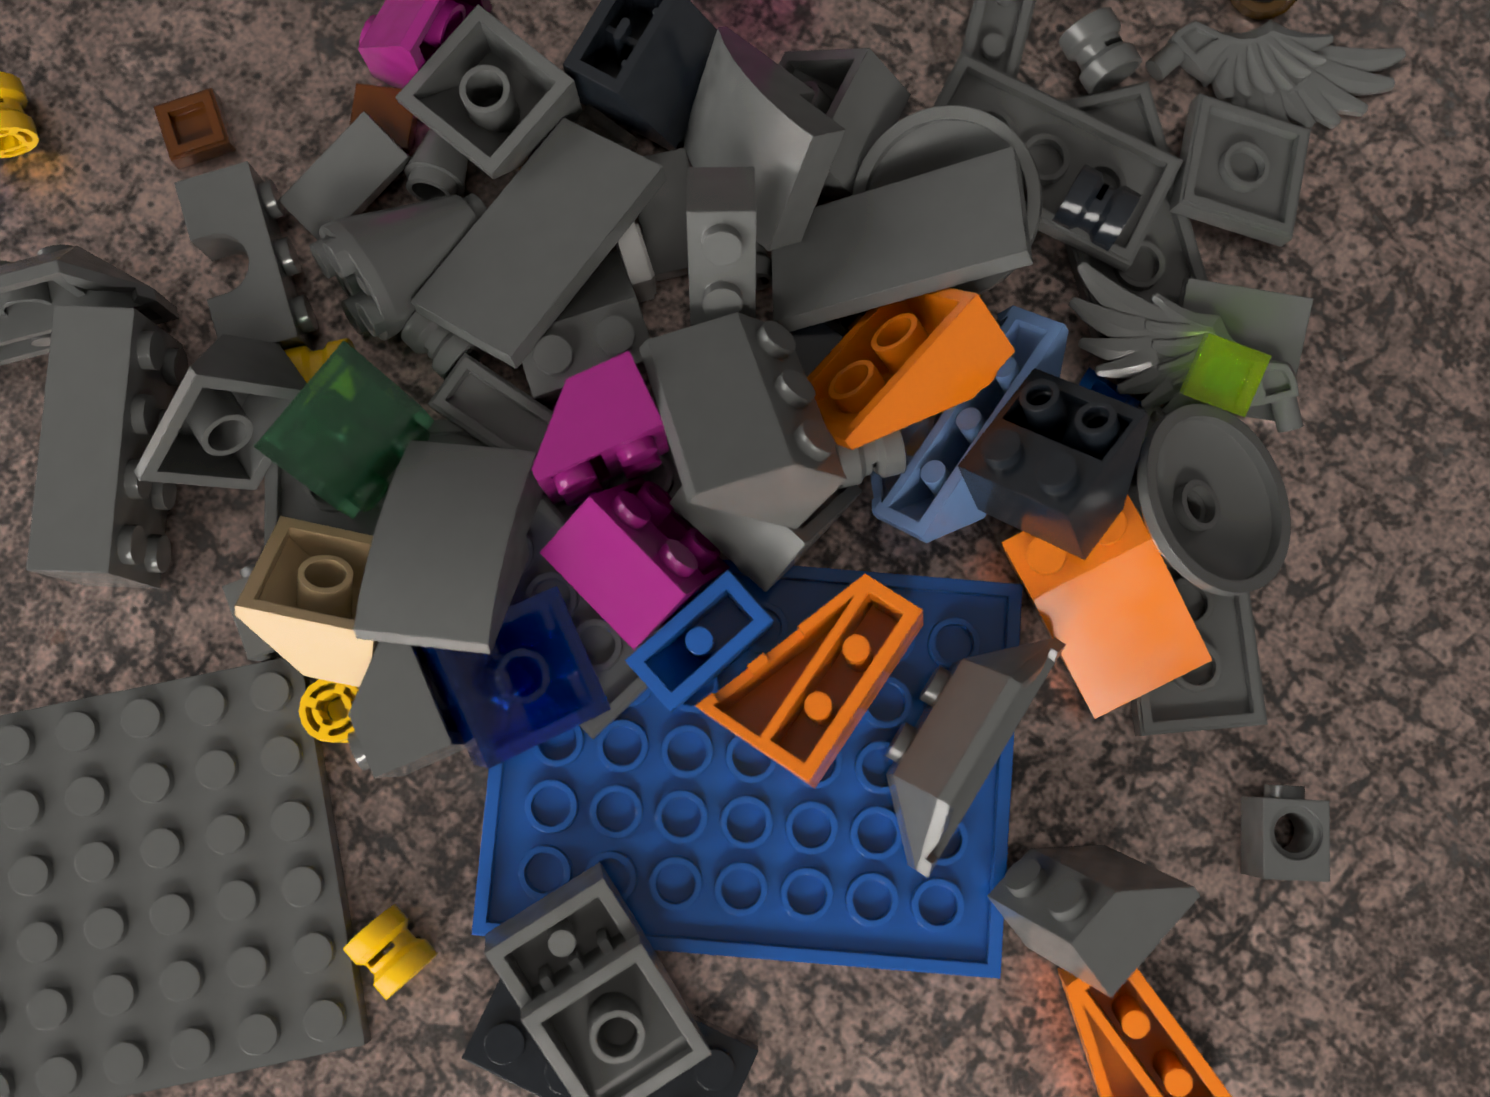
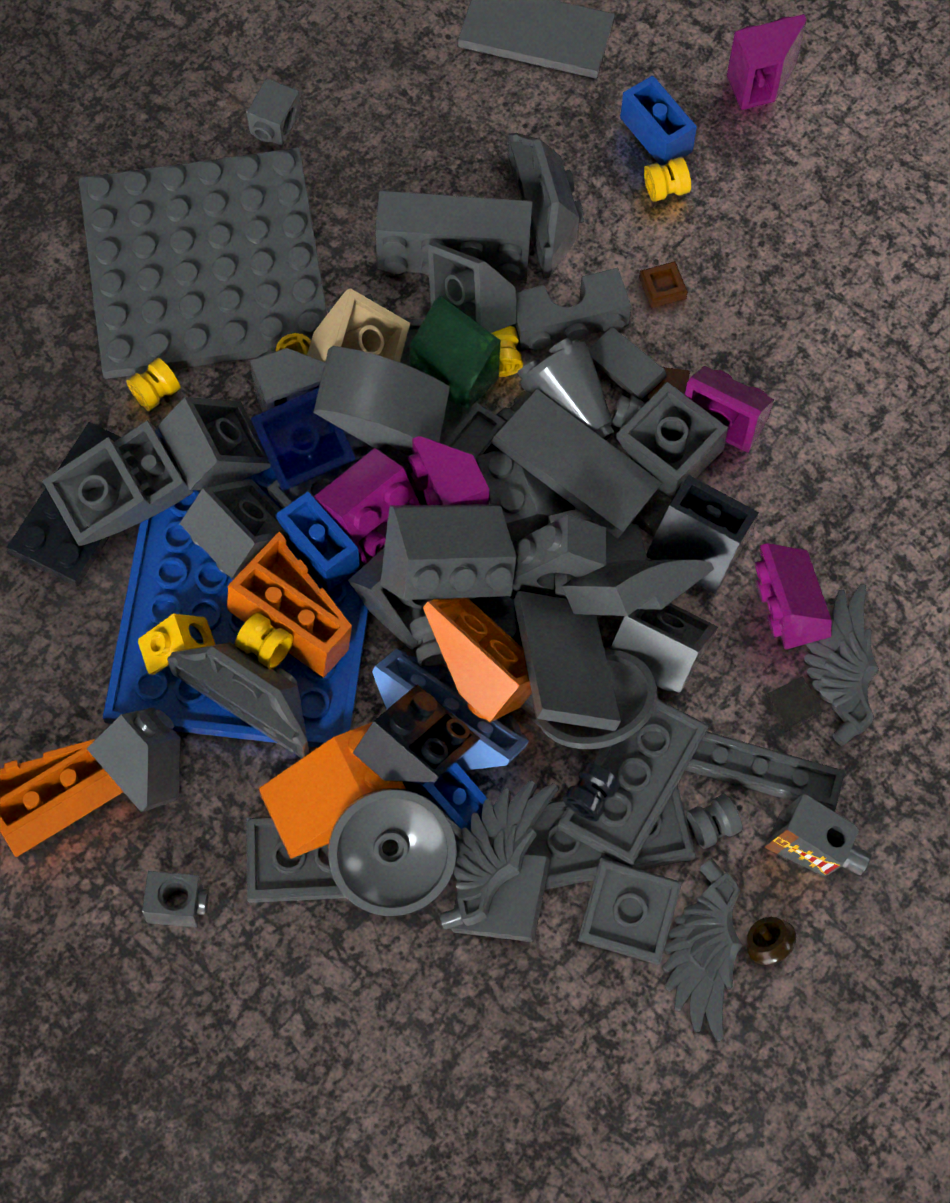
camera: 95 degrees right, 15 degrees down
clear neon green plate [1179,332,1272,417] -> none
none -> yellow bracket [138,613,216,675]
none -> dark grey slope [157,397,273,490]
none -> dark grey slope [179,479,291,579]
none -> yellow wheel [235,613,294,669]

